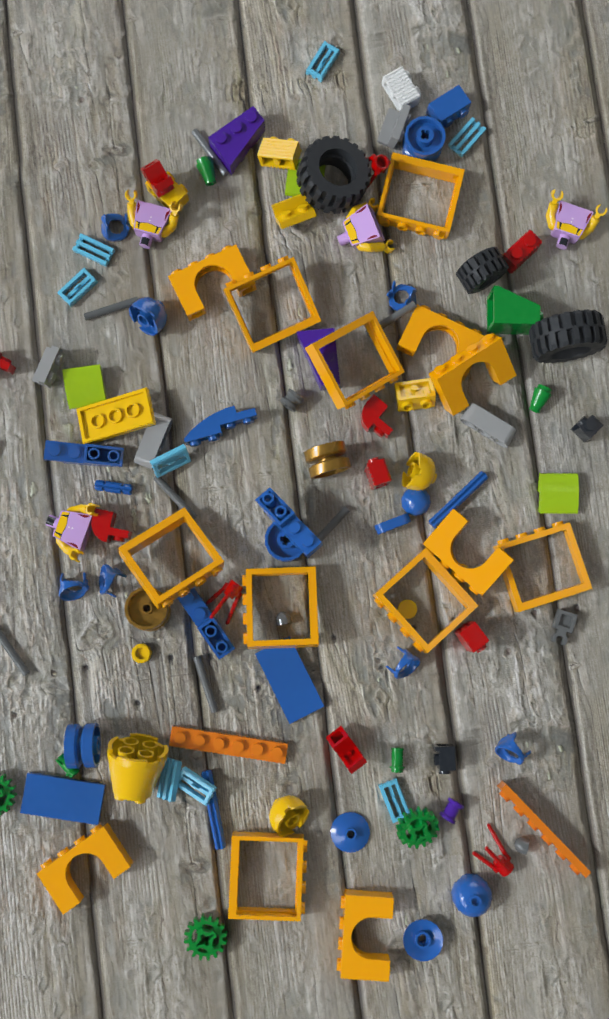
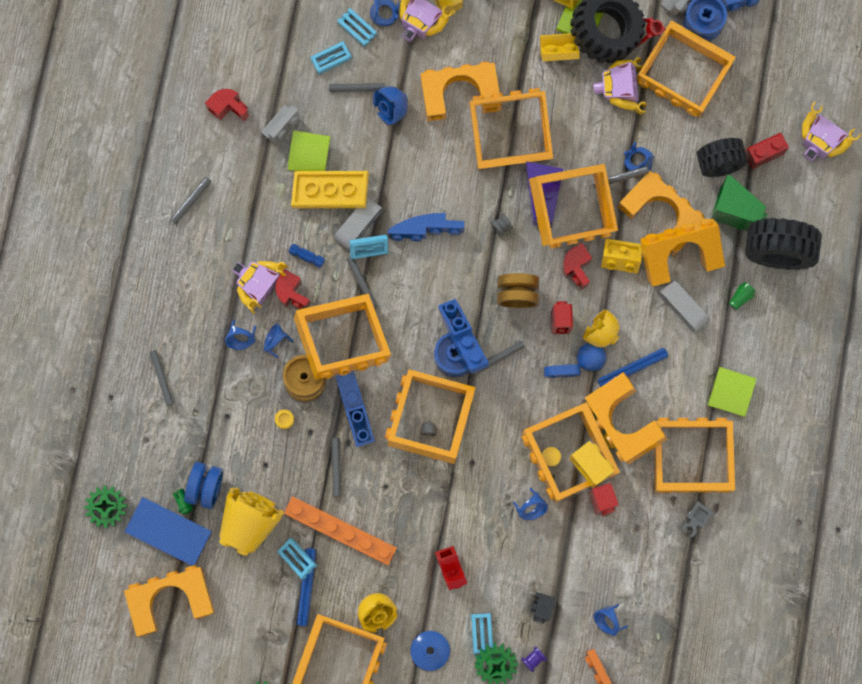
camera: 20 degrees right, 5 degrees down
blue slope [44,440,124,467] -> none
medium azure tile [157,757,182,802] -> none
red plant [206,580,243,625] -> none
blue tile [255,636,324,724] -> none
green pin [389,748,405,773] -> none
medium azure tile [448,117,487,157] -> none
black brick [571,415,604,442] -> none
none -> yellow piece [569,441,614,488]

